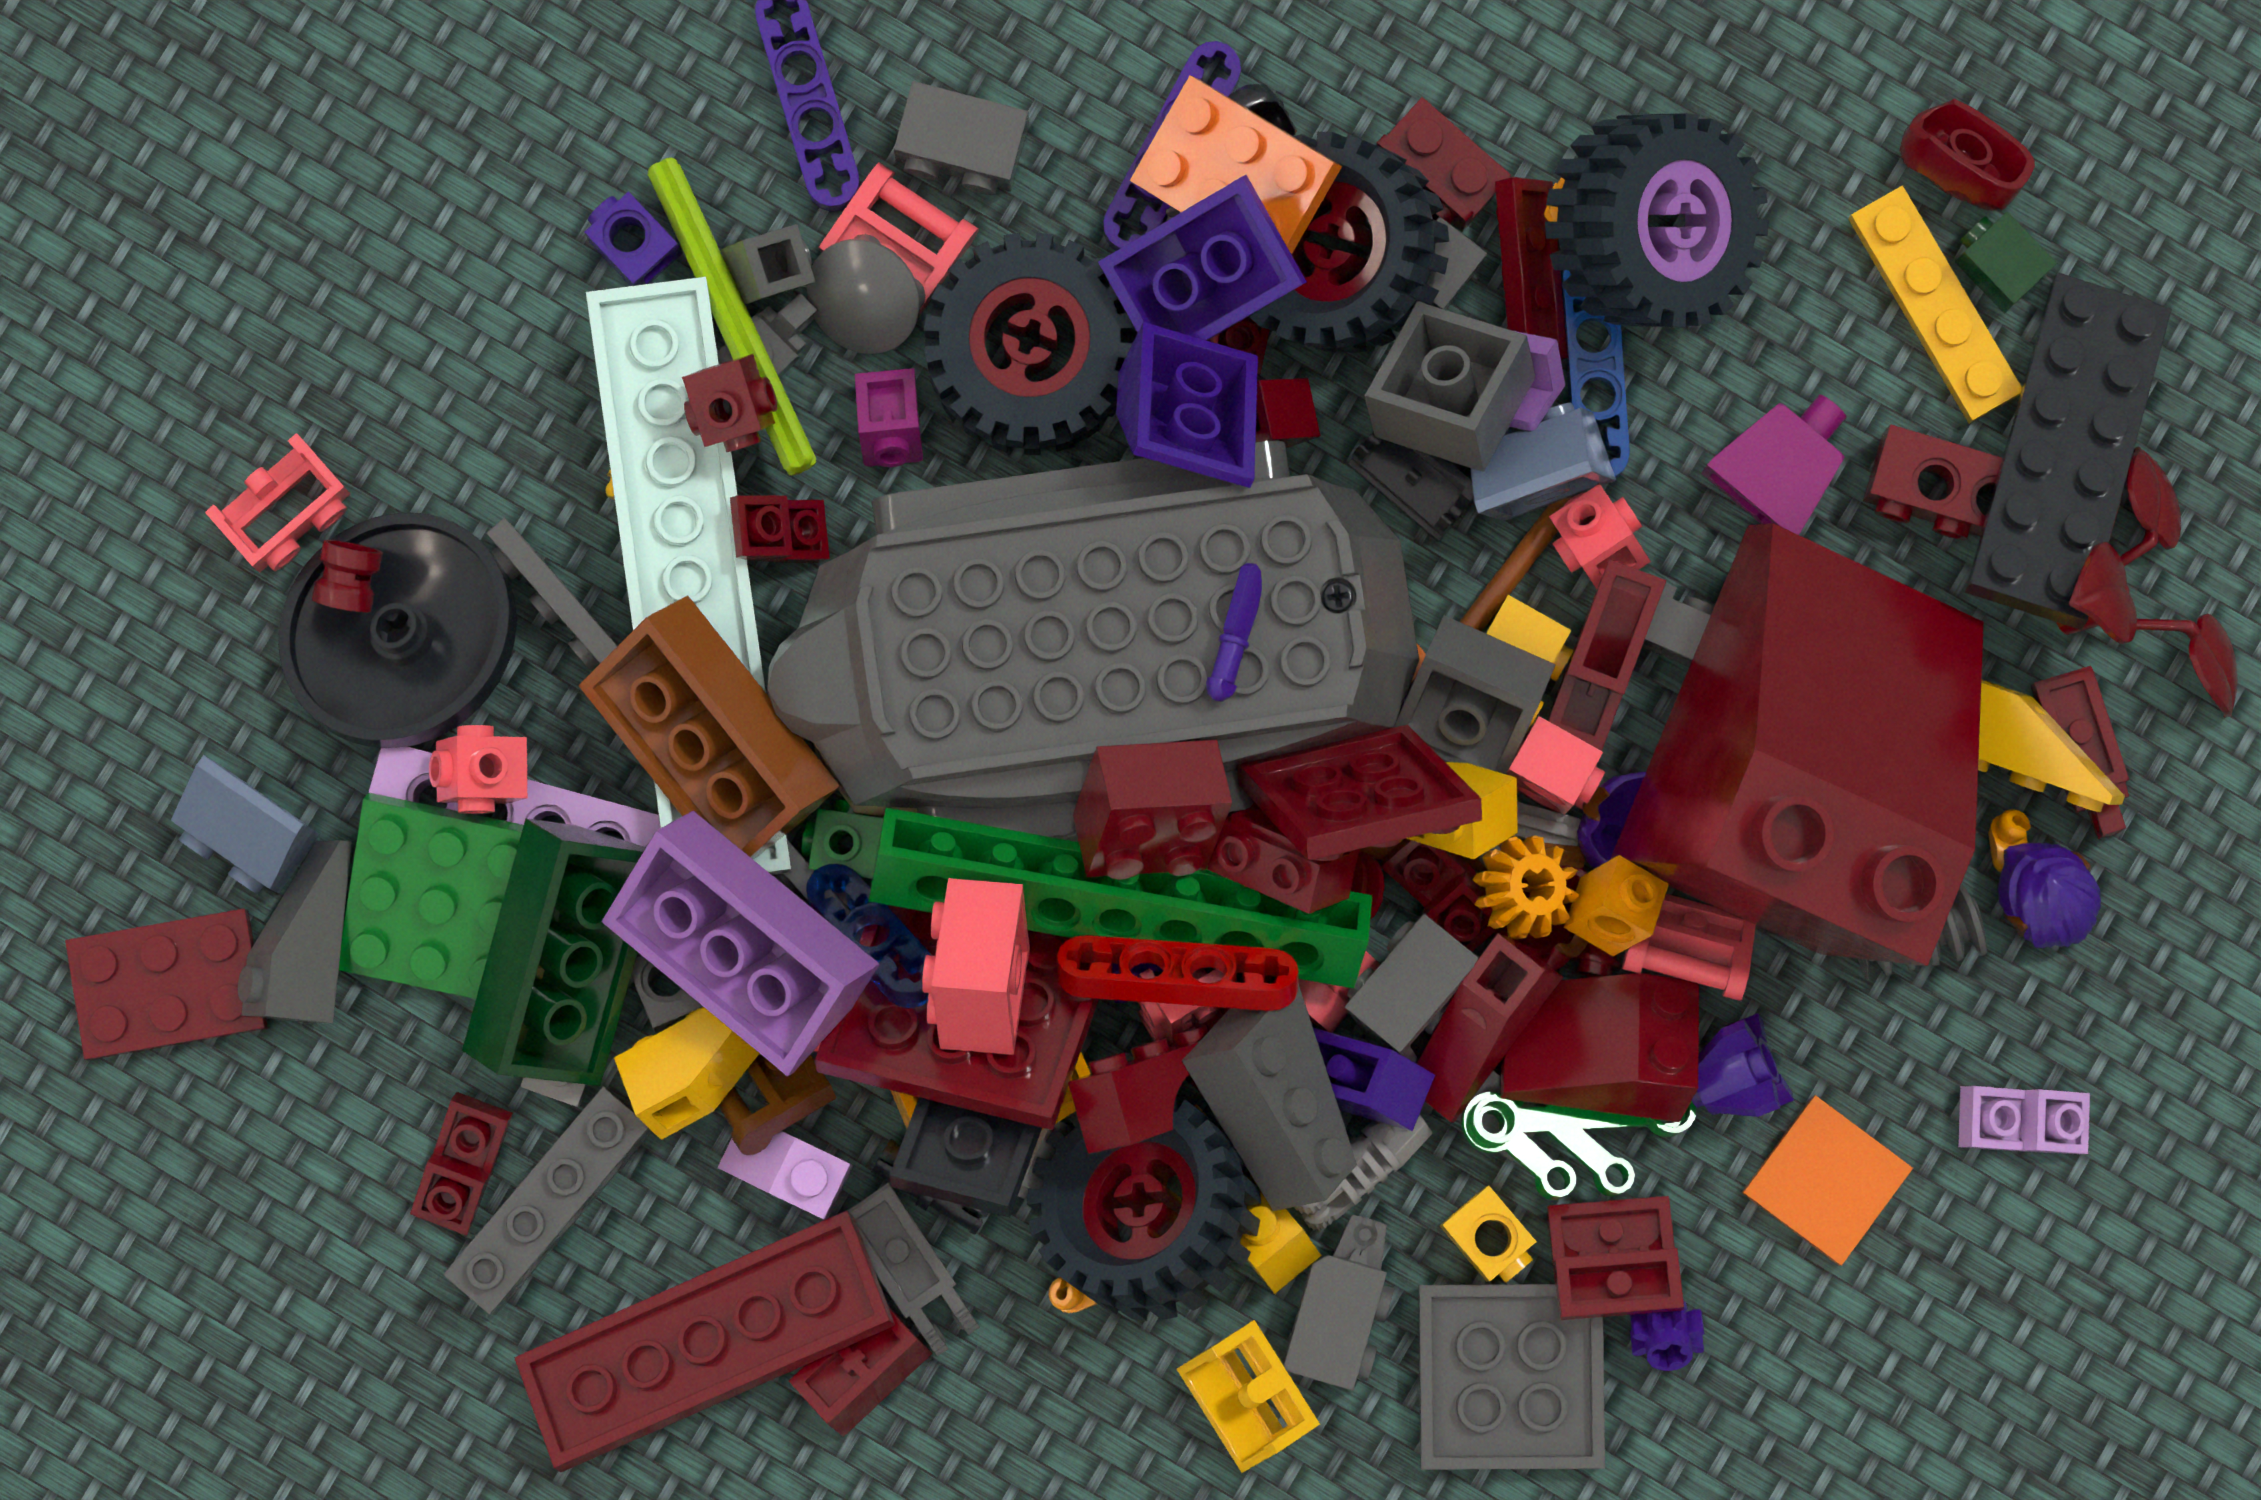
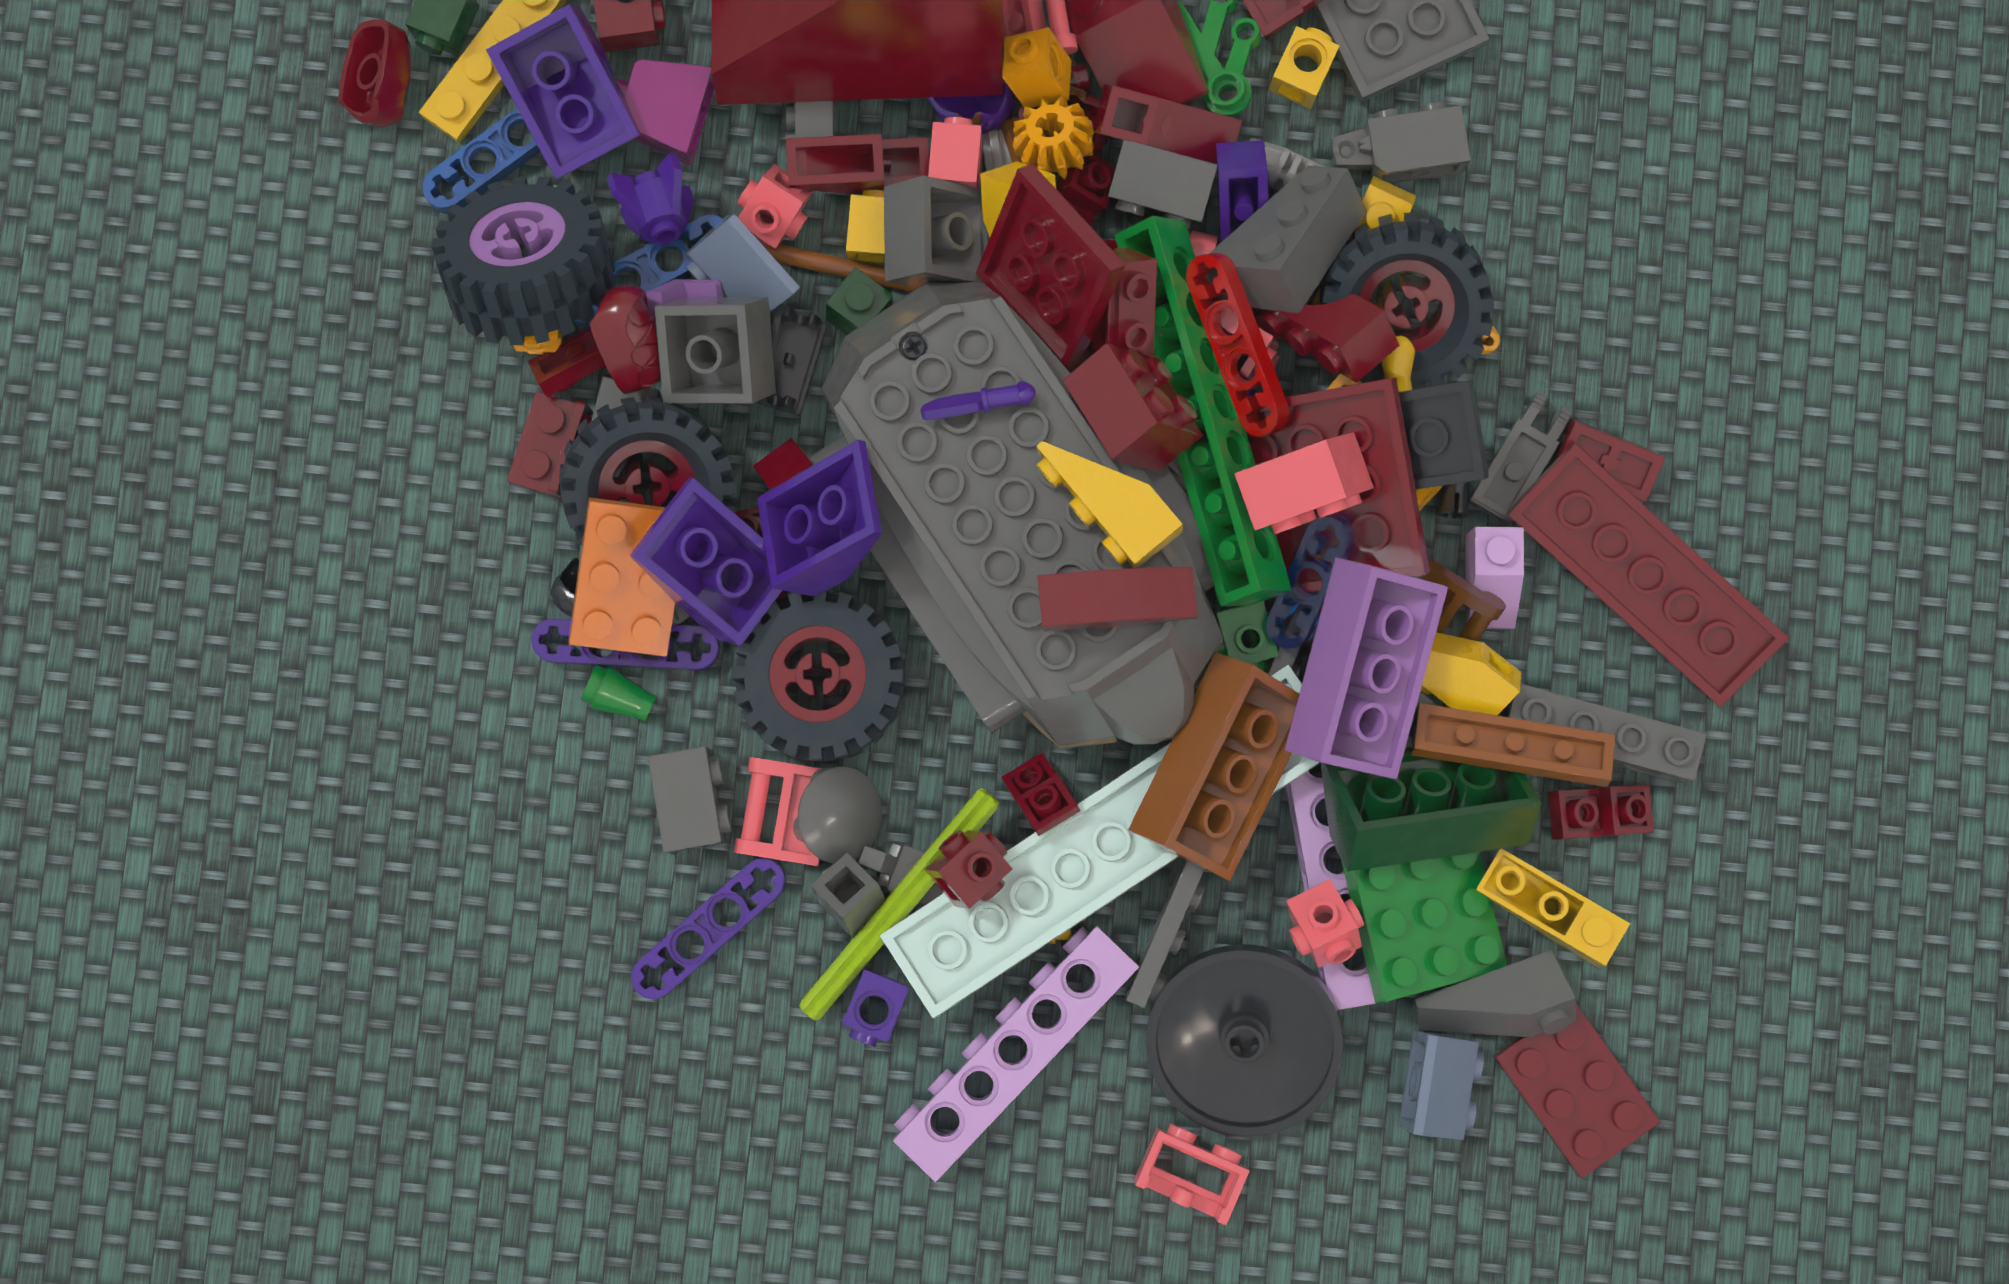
camera: 115 degrees left, 0 degrees up
dark red wheel [312,540,383,613] -> none
magenta bracket [855,368,923,467] -> none
yellow window [1177,1320,1320,1473] -> none
none -> blue beam [423,108,540,213]
none -> dark purple slope [486,4,641,180]
none -> green cone [580,665,656,722]
none -> dark red piece [589,285,661,394]
none -> dark purple brick [606,153,695,245]
none -> dark green brick [826,267,893,335]
none -> lavender brick [893,926,1139,1182]
none -> yellow slope [1036,441,1183,568]
none -> dark red slope [1037,567,1198,632]
none -> yellow arm [1382,336,1415,392]
none -> dark orange plate [1411,703,1615,787]
none -> yellow slope [1476,848,1630,968]

